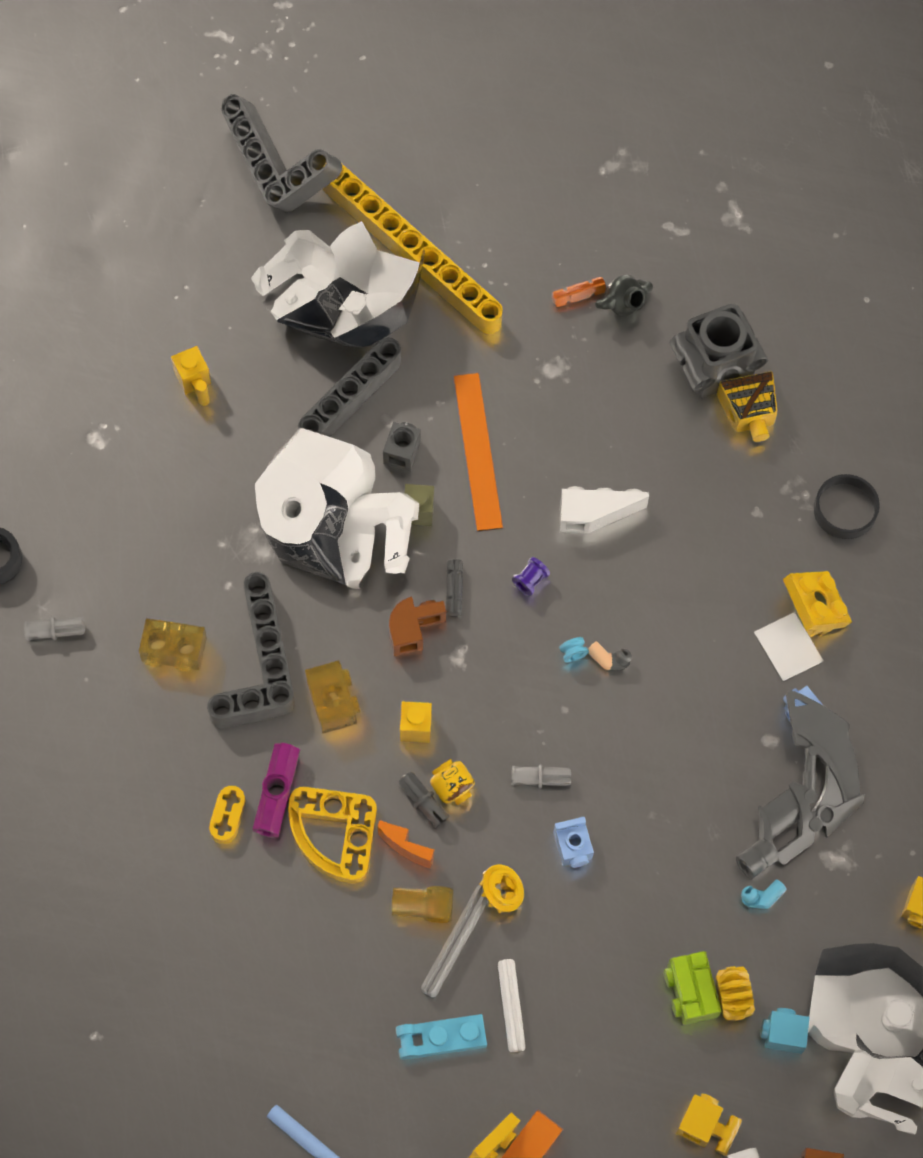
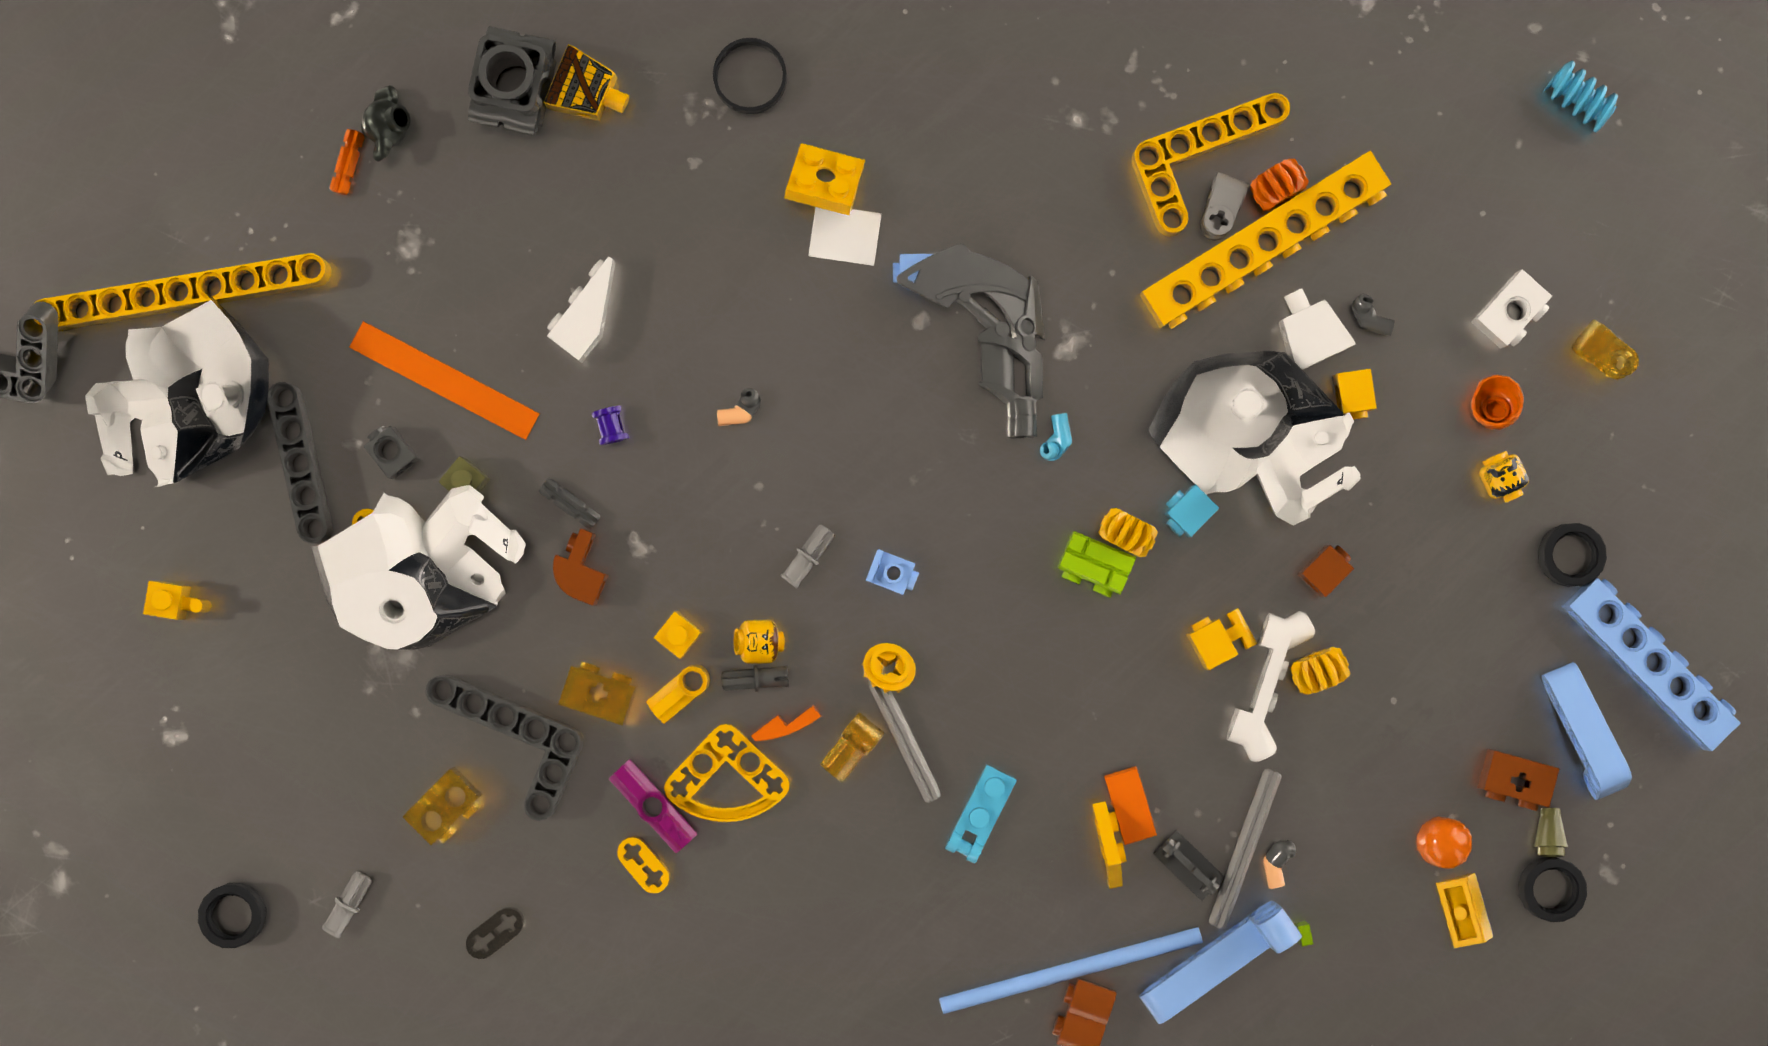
camera: 55 degrees left, 20 degrees up
white axle [498,959,526,1052] -> none
medium azure bush [559,637,589,663] -> none
none -> clear smoke beam [466,907,525,959]
none -> yellow piece [646,664,711,724]

